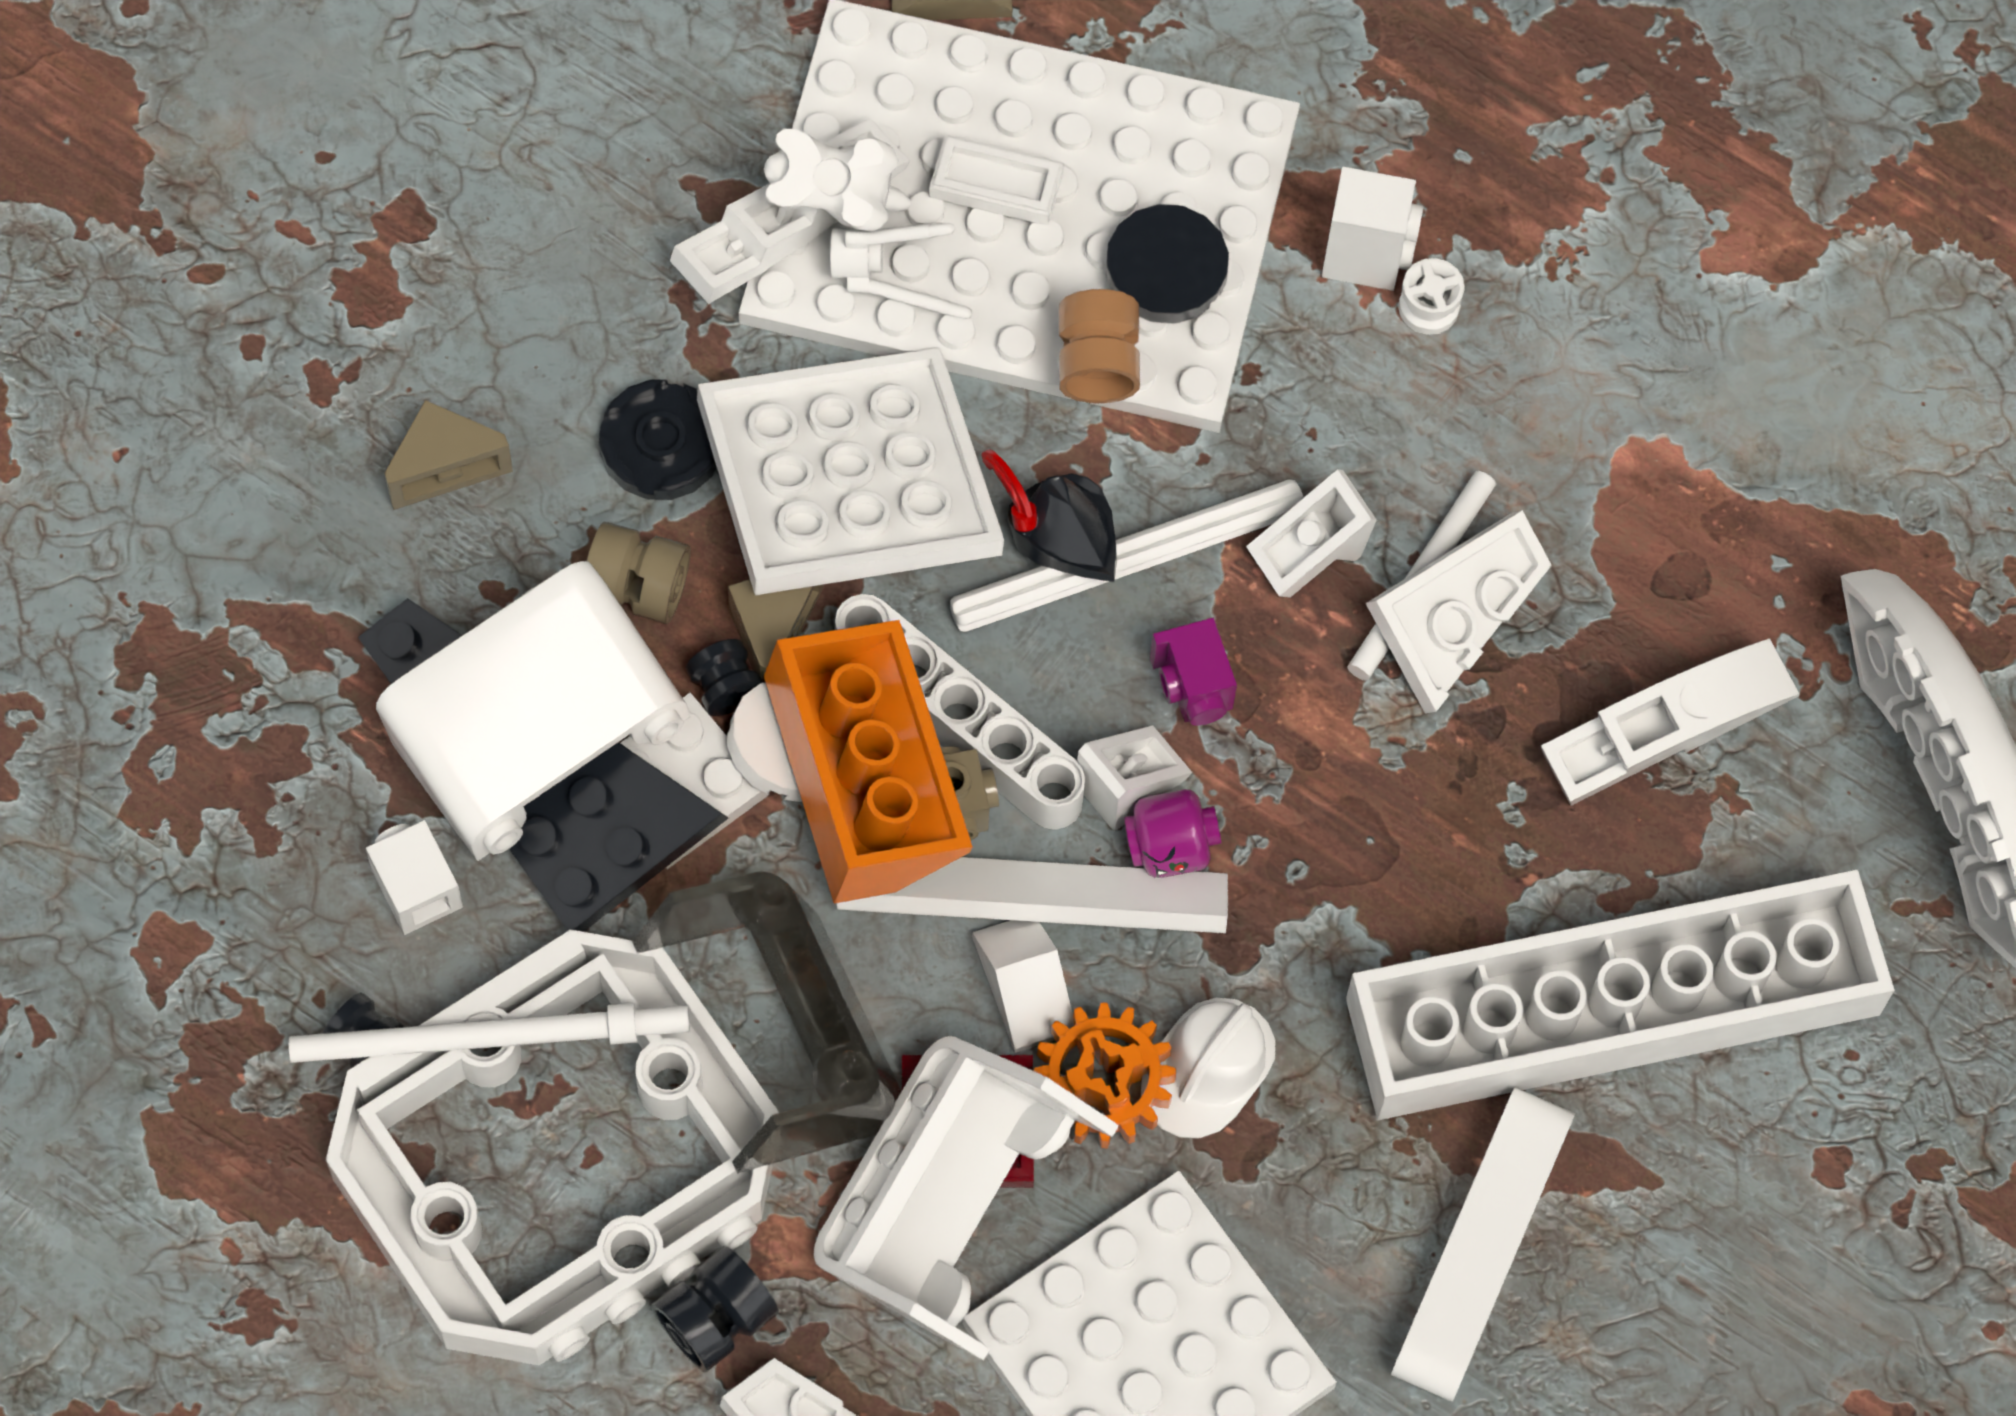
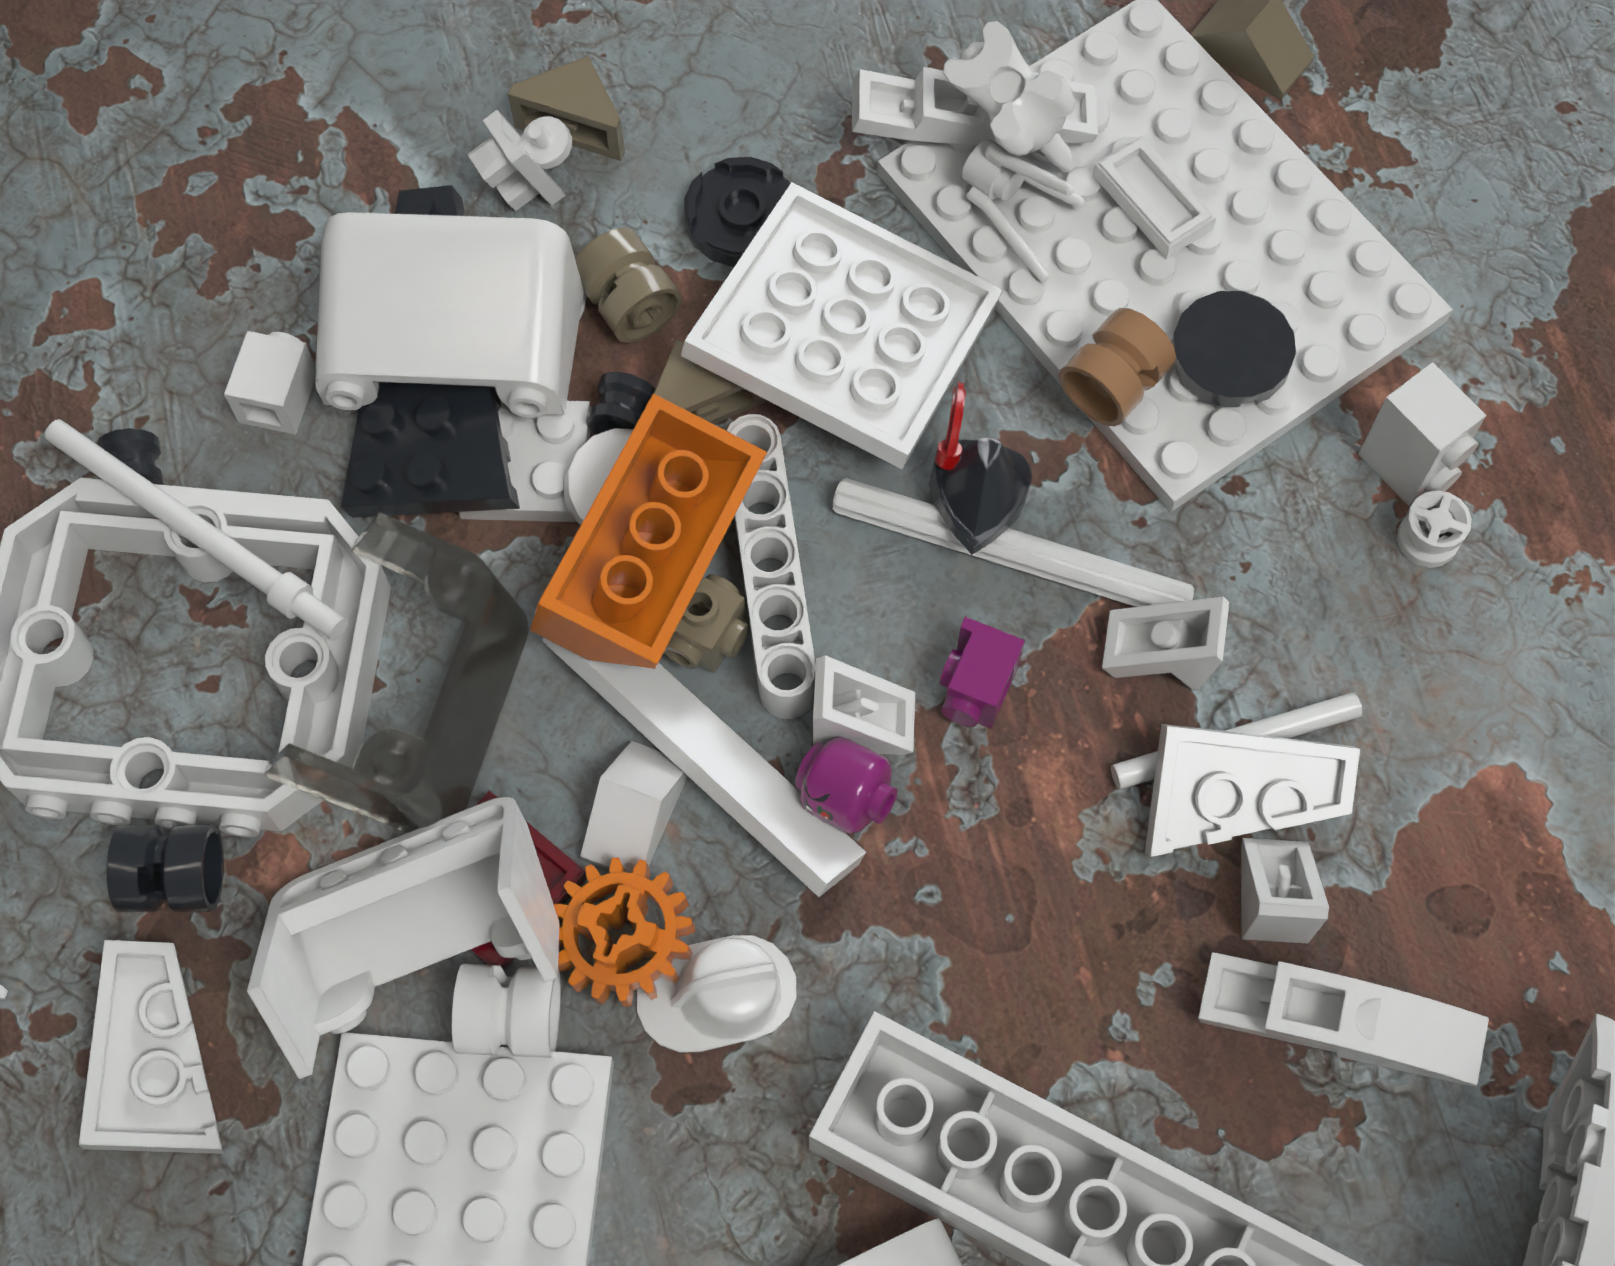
camera: 45 degrees right, 0 degrees up
none -> white wheel [452,964,561,1058]
none -> white hips [468,110,572,211]
none -> white slope [1241,838,1329,944]

